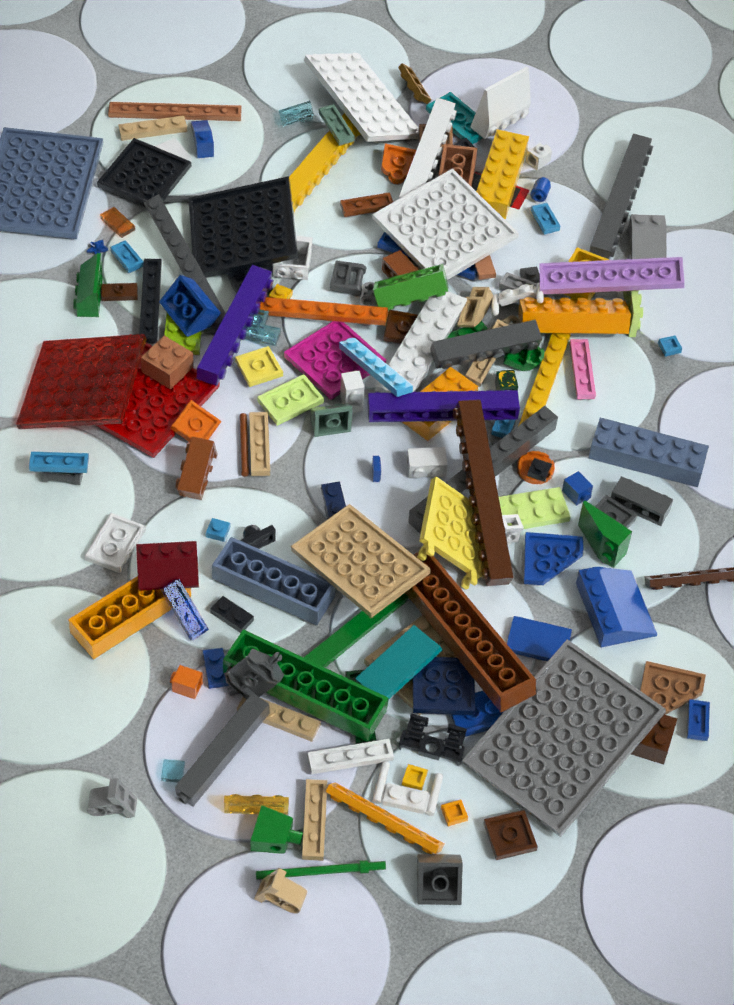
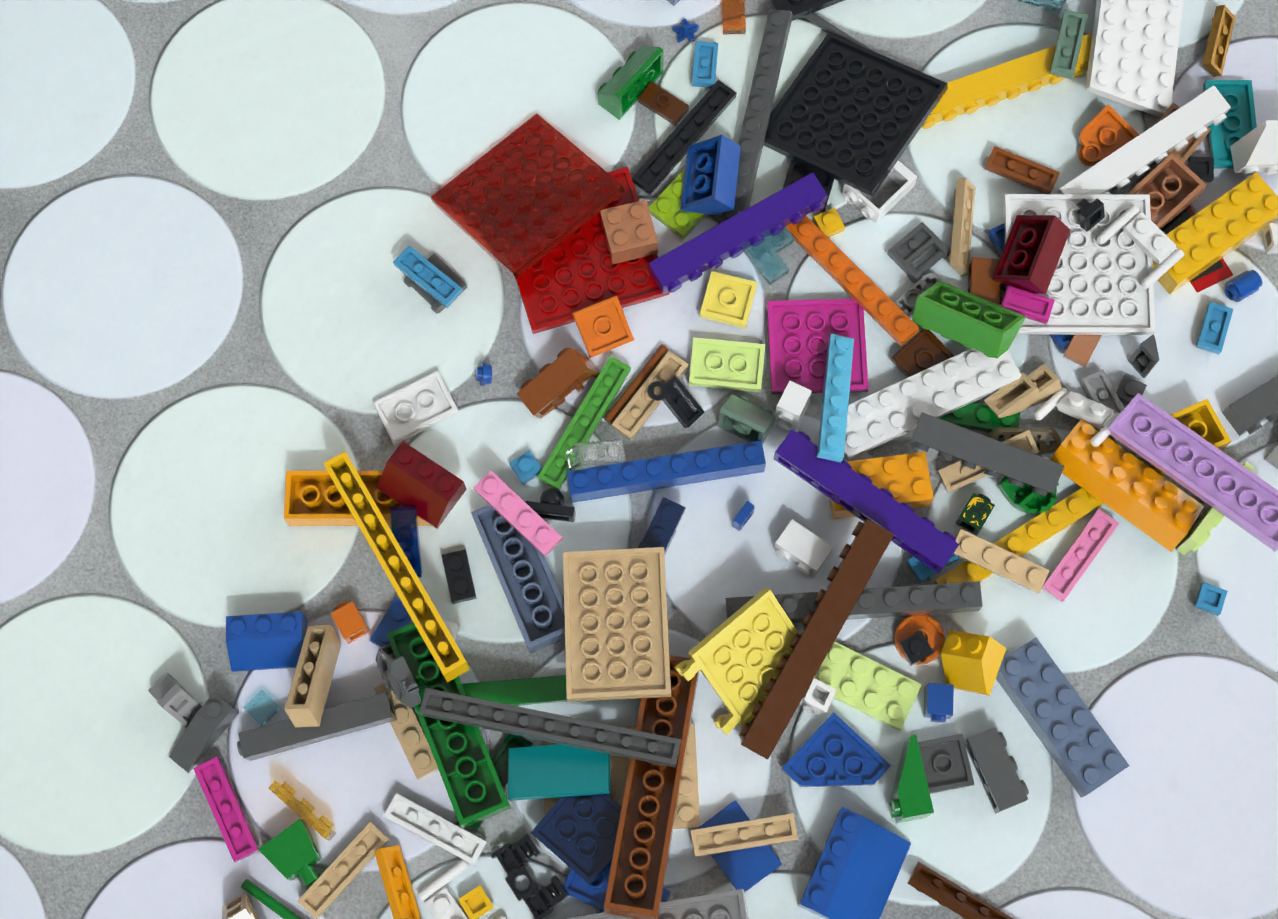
camera: 45 degrees right, 20 degrees up
none -> dark grey slope [169,693,239,773]
none -> dark pink plate [193,757,259,862]
none -> blue slope [226,612,307,672]
none -> tan brick [284,625,342,727]
none -> yellow brick [323,451,470,683]
none -> dark grey plate [419,688,681,768]
none -> bright pink plate [473,471,563,557]
none -> blue plate [475,362,492,386]
none -> bright green plate [537,356,631,490]
none -> clear brick [567,439,626,471]
none -> blue brick [567,440,766,503]
none -> black hinge [647,375,705,428]
none -> tan plate [690,813,798,857]
none -> yellow slope [941,630,1006,696]
none -> tan plate [948,178,976,275]
none -> tan plate [953,529,1050,593]
none -> dark red slope [992,215,1070,294]
none -> dark pink tile [1001,285,1055,324]
none -> black tile [1076,198,1105,232]
none -> white plate [1096,205,1184,289]
none -> dark grey slope [1128,334,1160,378]

